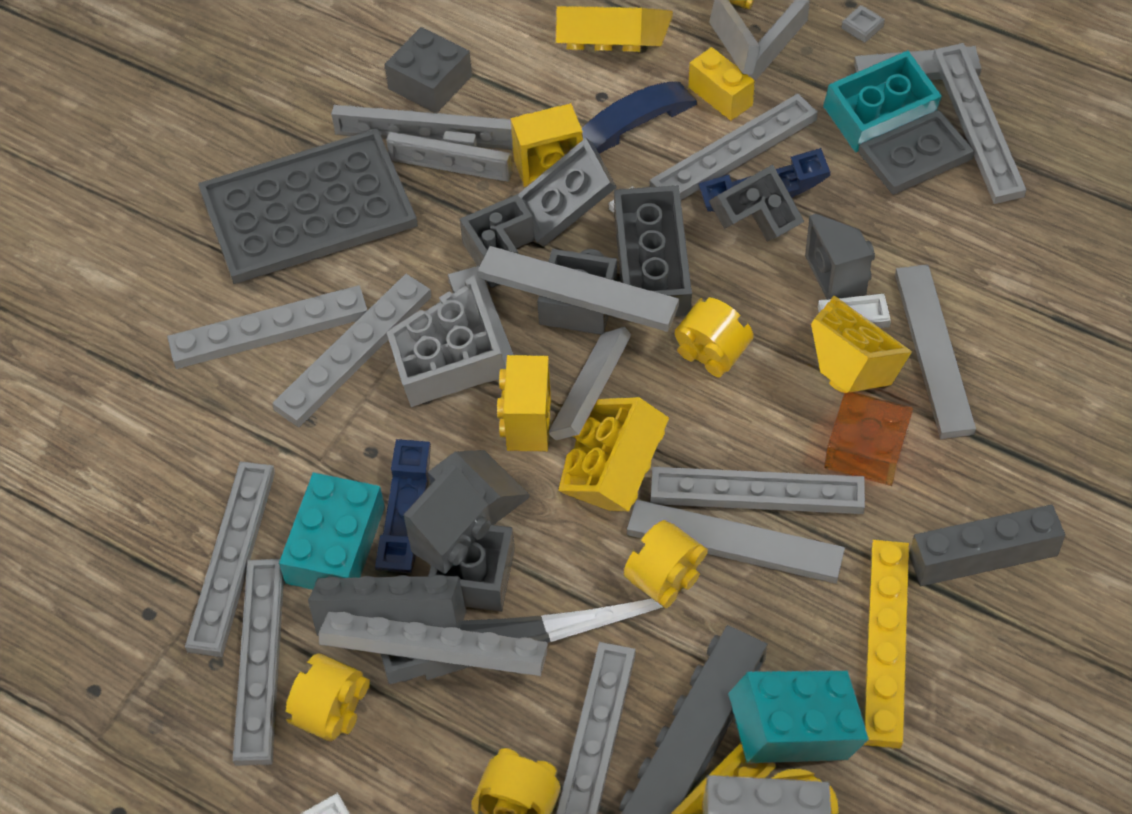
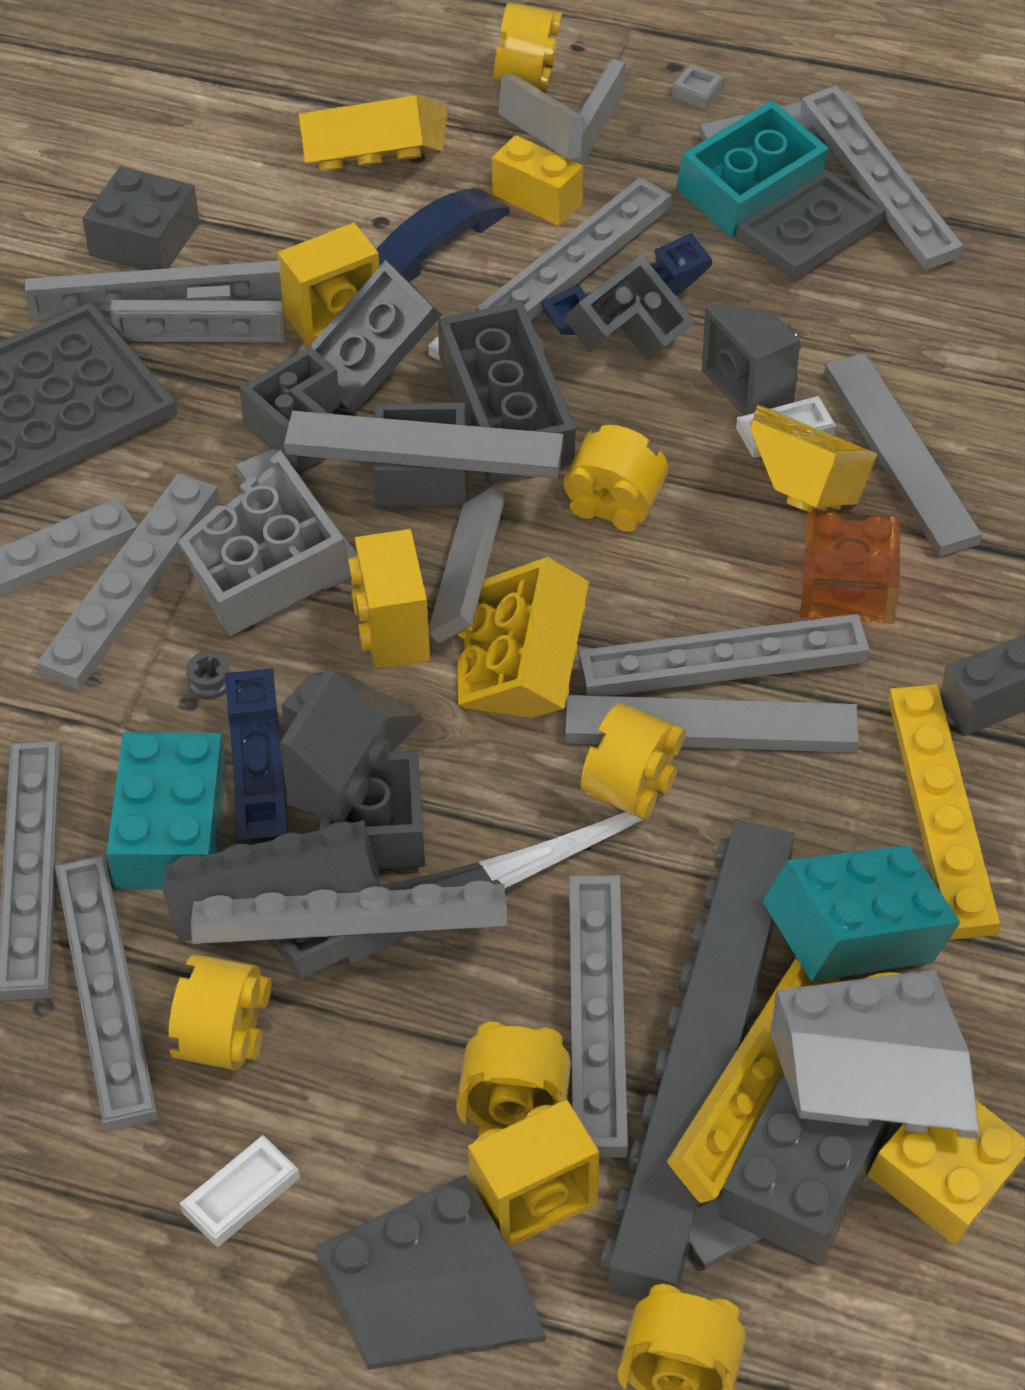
camera: 15 degrees left, 5 degrees down
none -> dark grey bush [186,652,229,700]

